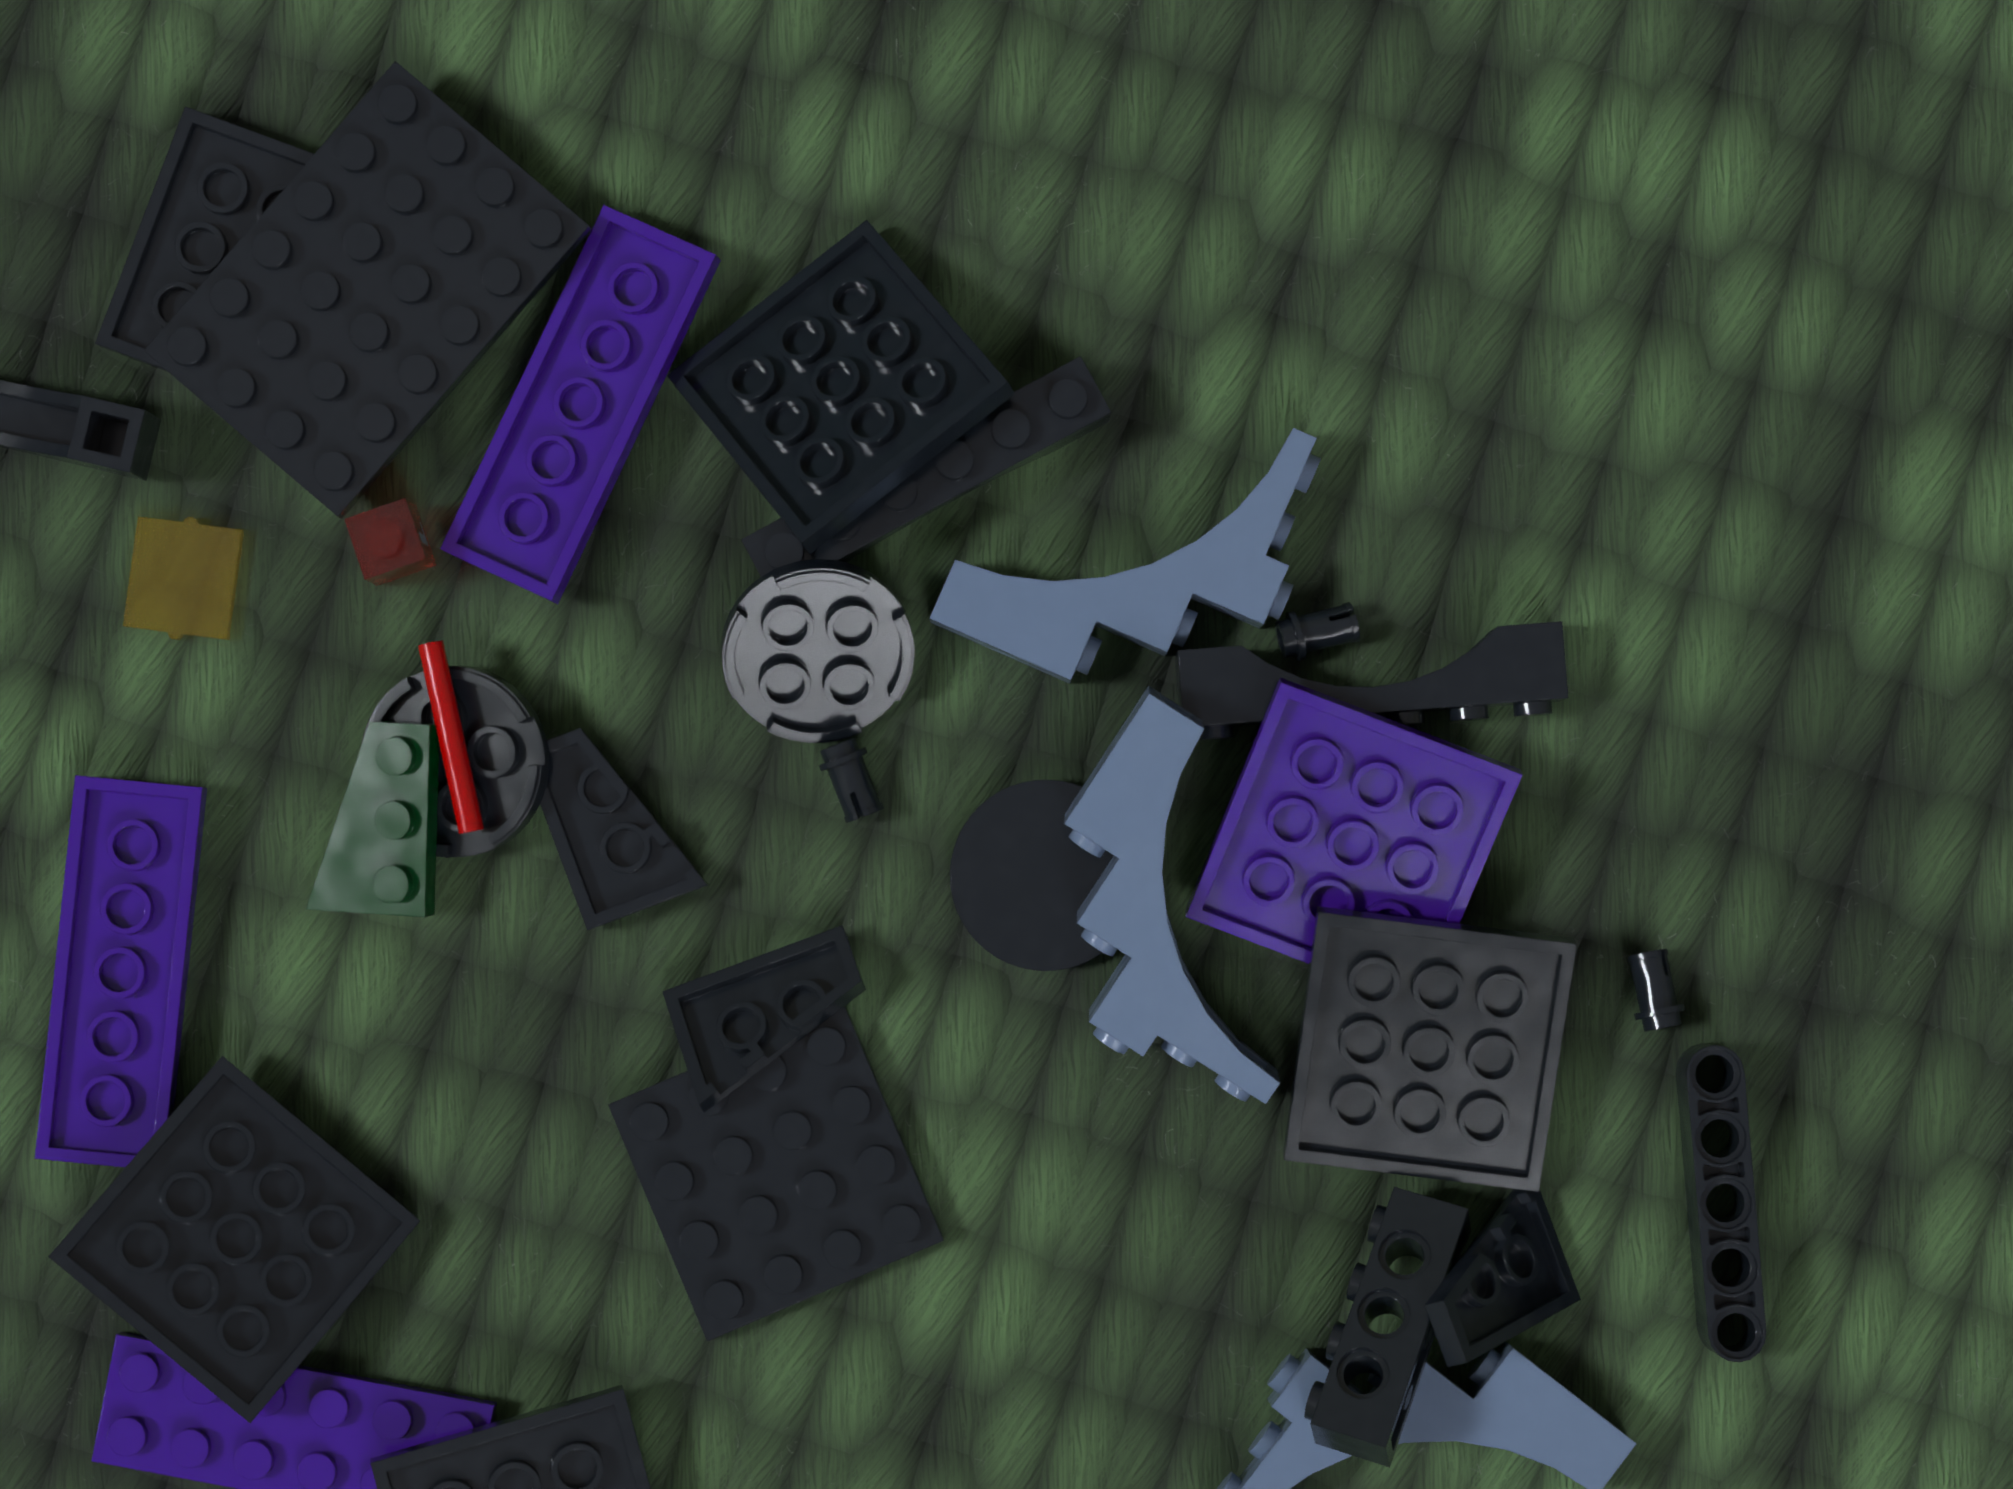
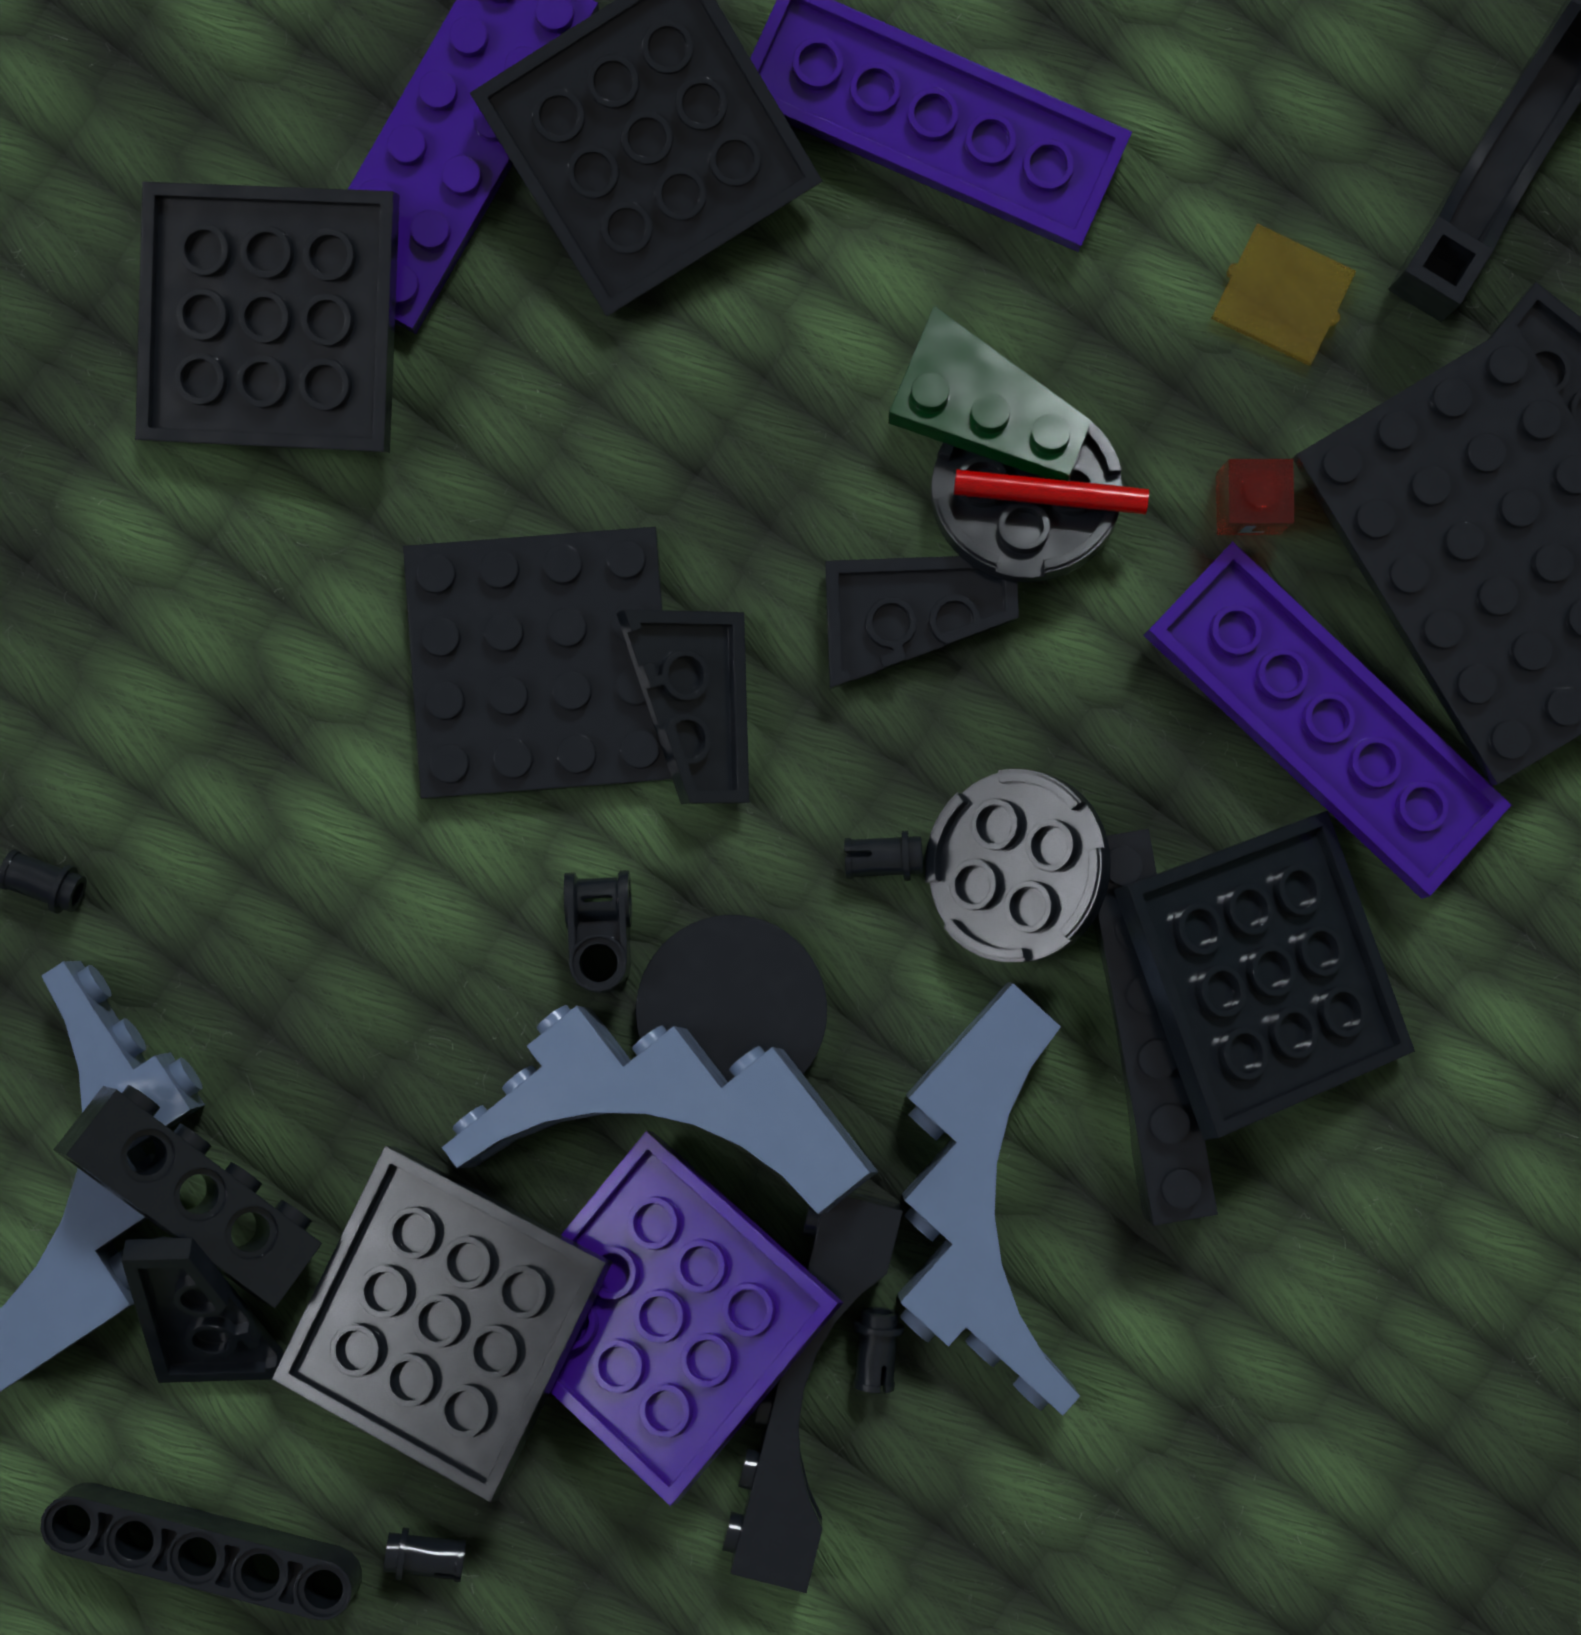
camera: 110 degrees right, 0 degrees up
none -> black piece [564,870,632,993]

